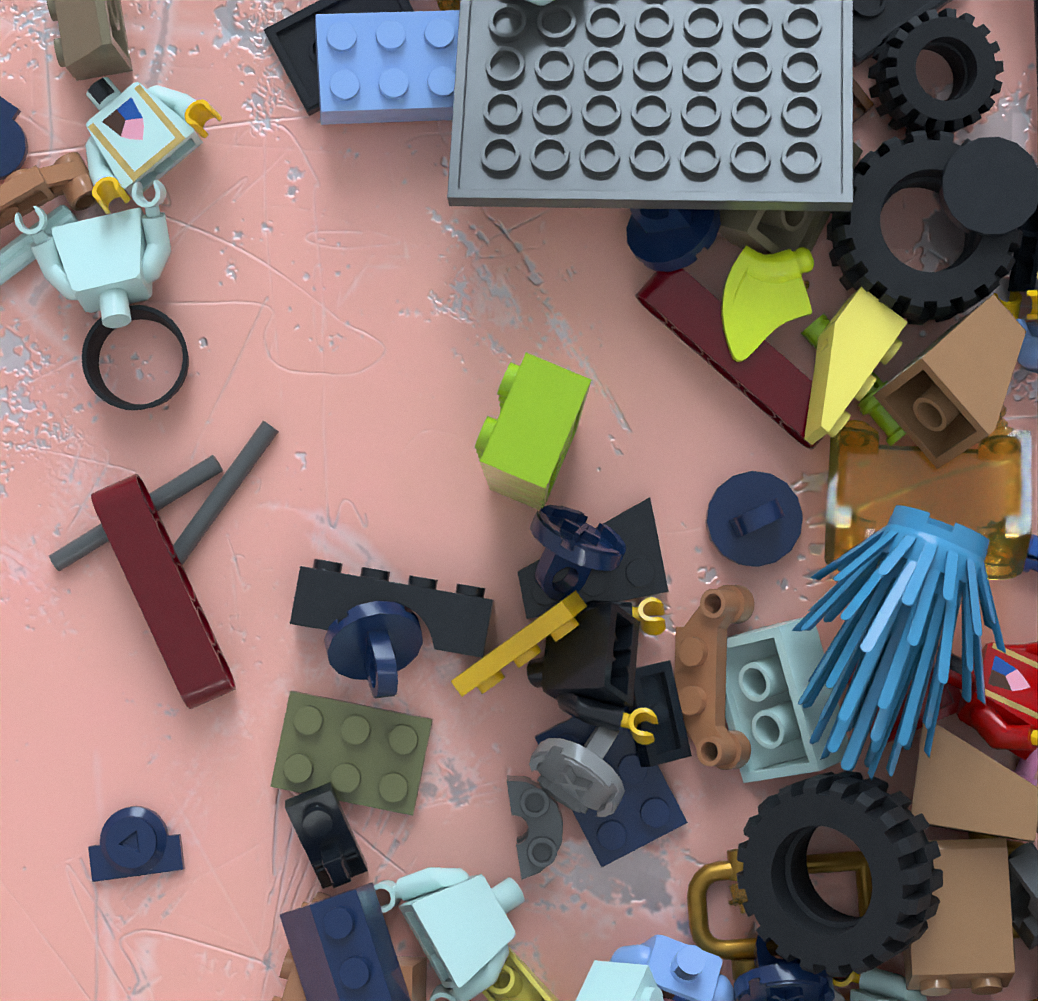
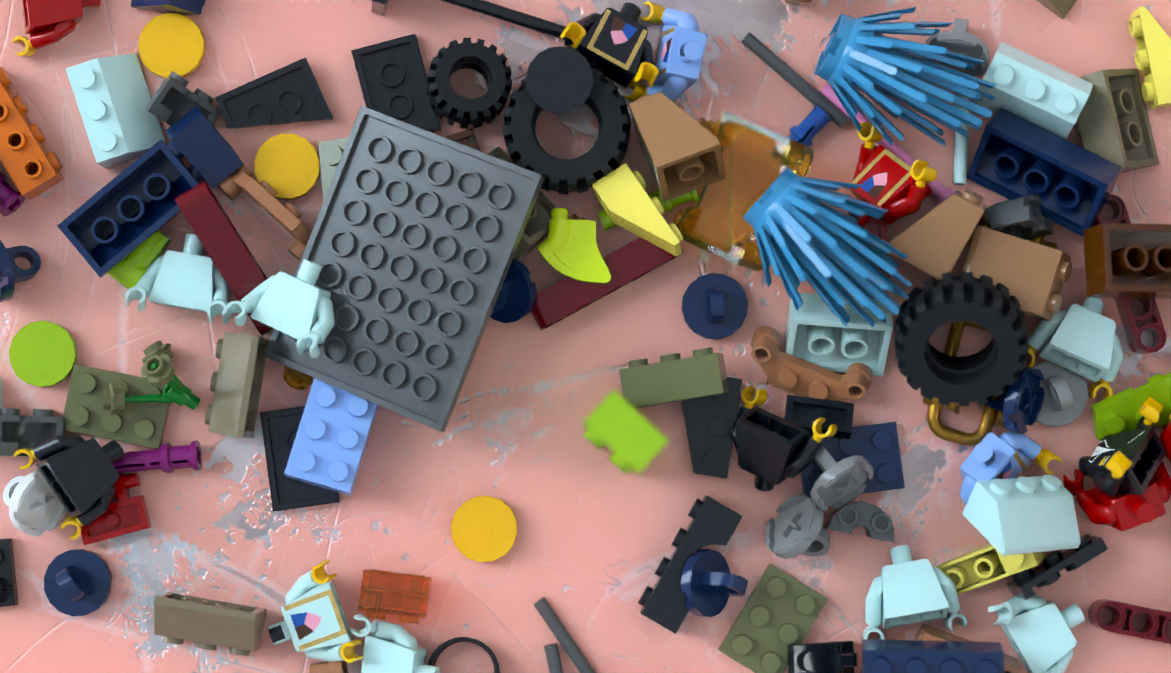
camera: 75 degrees left, 0 degrees up
yellow plate [451,590,587,697] -> none
dark blue tile [530,505,626,601] -> none
none -> clear orange brick [358,568,432,624]
none -> yellow tile [451,496,517,562]
none -> olive brick [619,347,729,409]
none -> light grey tile [765,494,830,559]

